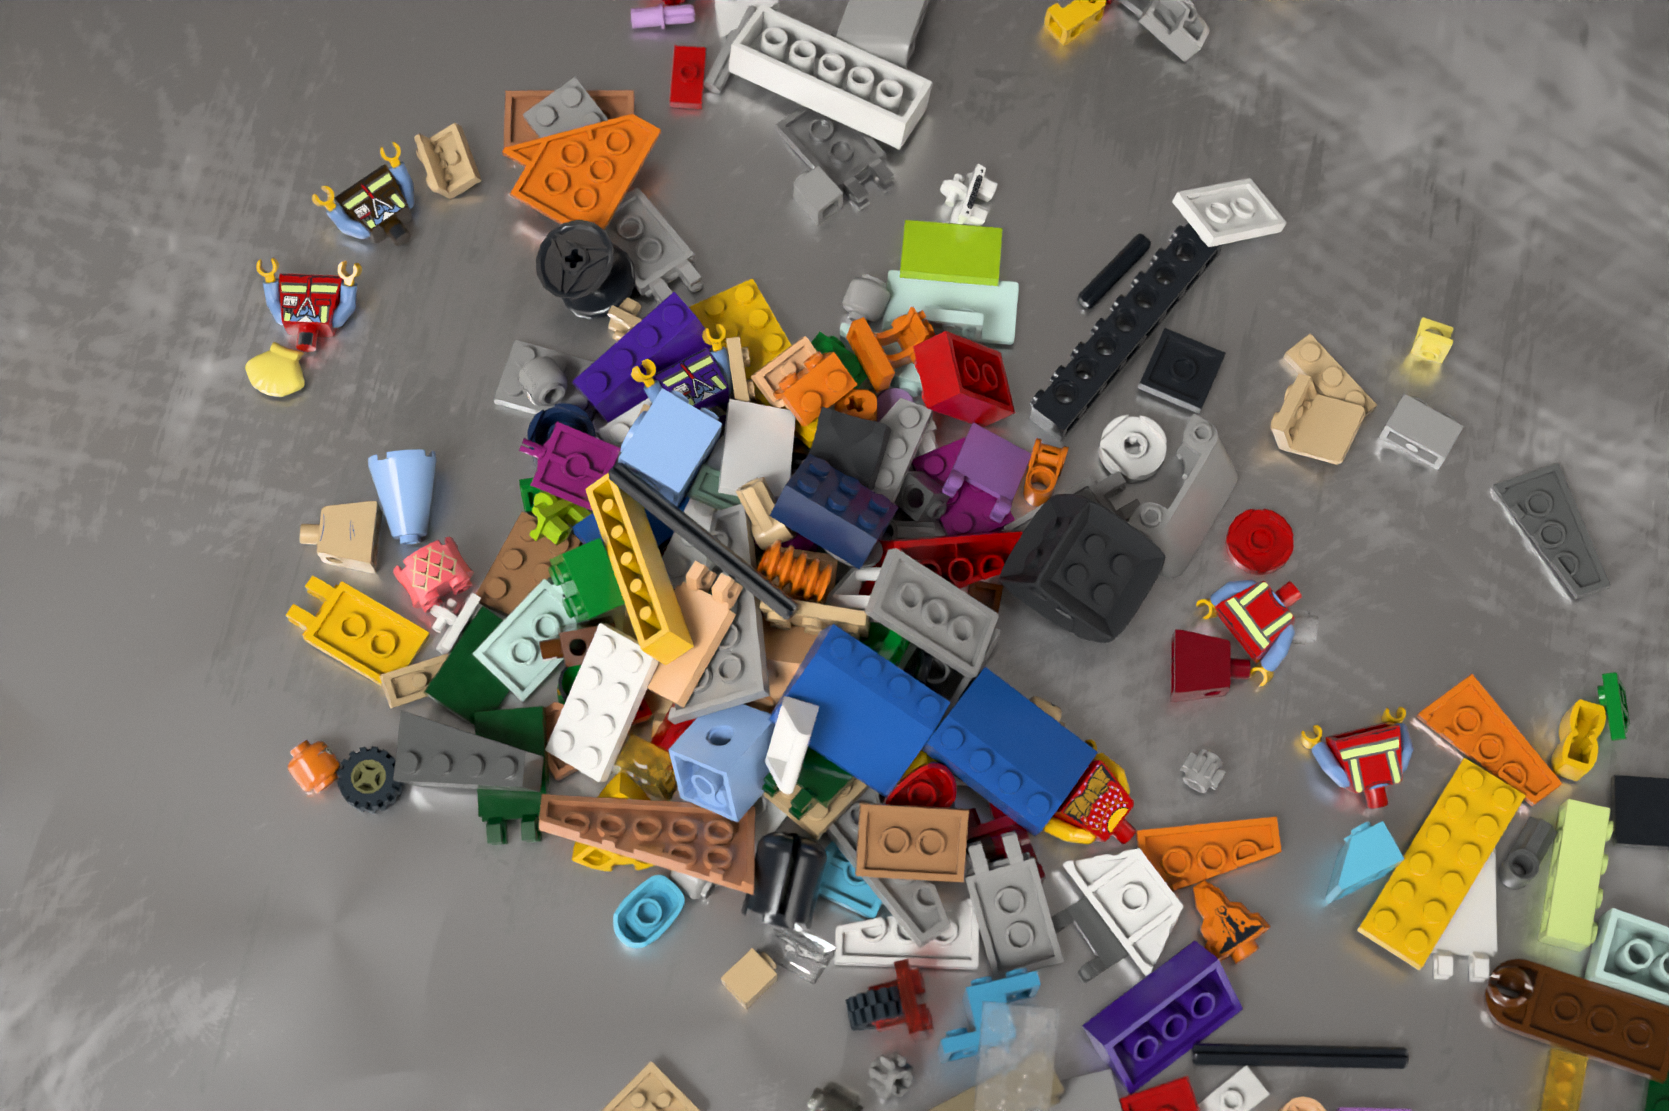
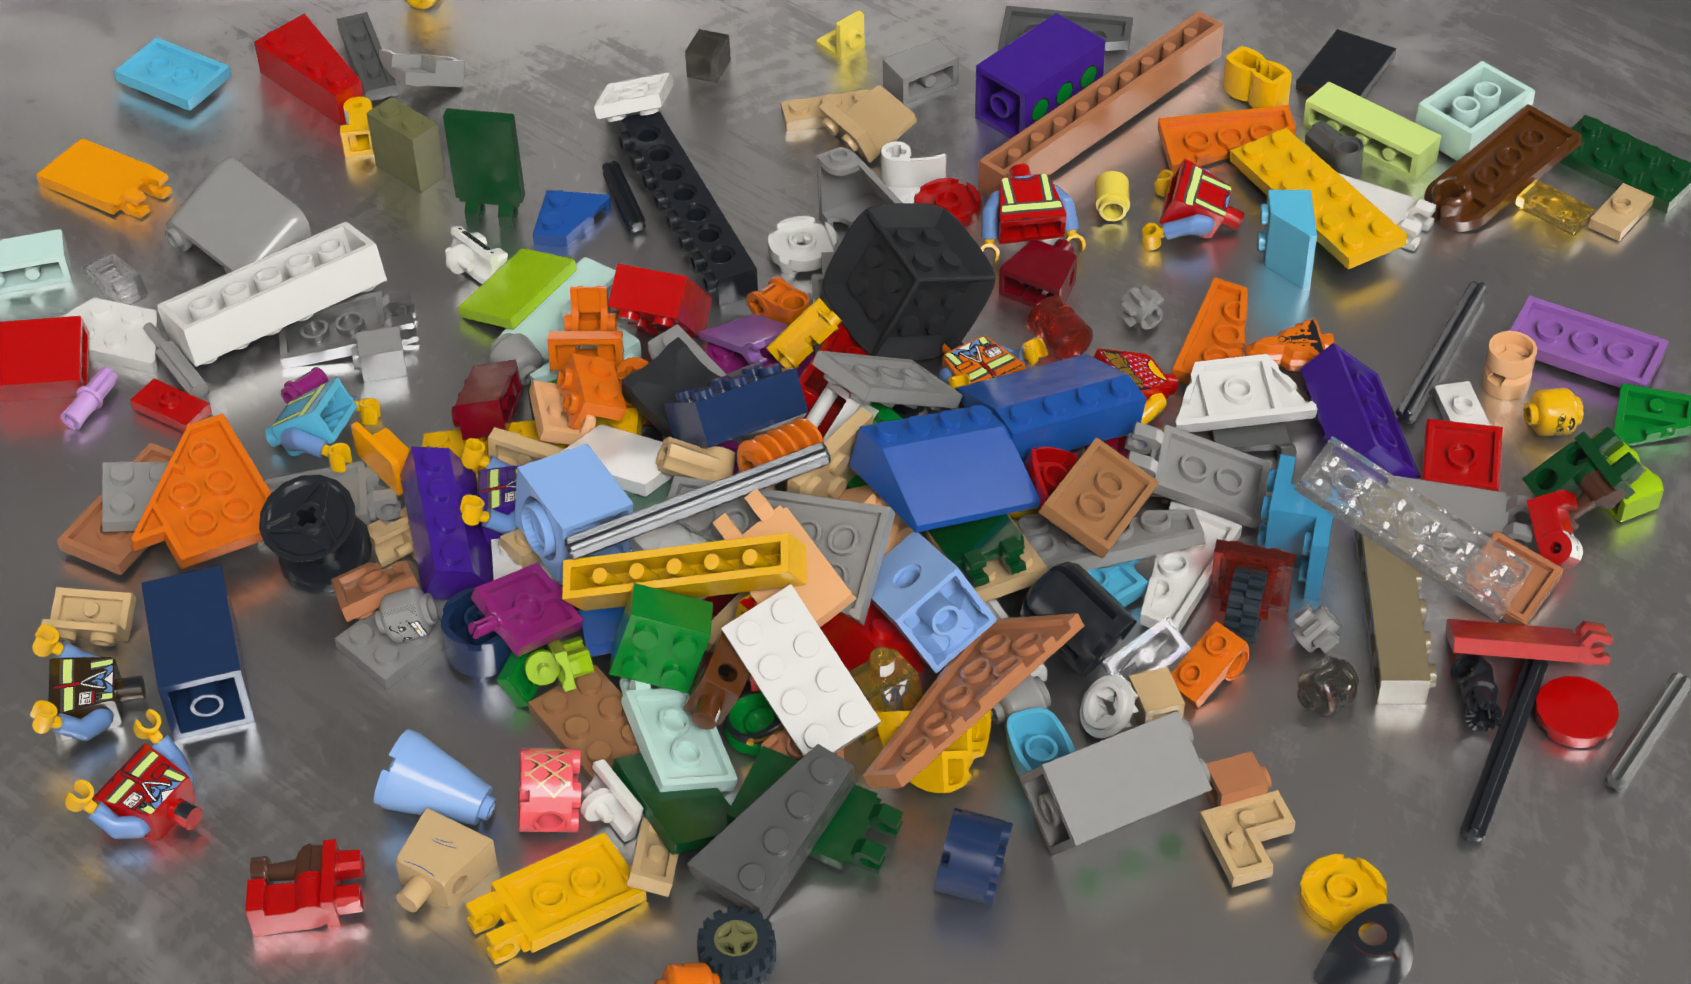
camera: 60 degrees left, 25 degrees down
light yellow animal [245,342,305,397] -> none
white tile [765,696,819,794] -> none
black plate [1138,328,1226,414] -> none
green wing [1597,672,1630,741] -> none
none -> dark blue brick [141,565,255,741]
none -> red hips [245,839,365,937]
none -> torso [265,377,381,473]
none -> magenta pin [281,367,329,404]
none -> nougat plate [331,561,420,622]
none -> light orange panel [351,421,410,496]
none -> olive brick [366,97,445,193]
none -> dark green tile [443,108,525,229]
none -> dark red brick [451,359,524,440]
none -> blue wing [533,190,612,247]
none -> clear smoke brick [685,29,731,83]
none -> yellow hinge [766,298,842,369]
none -> white panel [881,141,946,187]
none -> dark blue brick [933,808,1013,906]
none -> torso [938,336,1048,408]
none -> dark purple brick [975,13,1105,139]
none -> nougat brick [978,11,1224,198]
none -> light grey brick [1019,710,1212,856]
none -> clear red wheel [1027,295,1093,361]
none -> white gear [1080,675,1139,740]
none -> light yellow brick [1095,171,1130,221]
none -> orange plate [1171,621,1250,709]
none -> nougat brick [1204,751,1271,808]

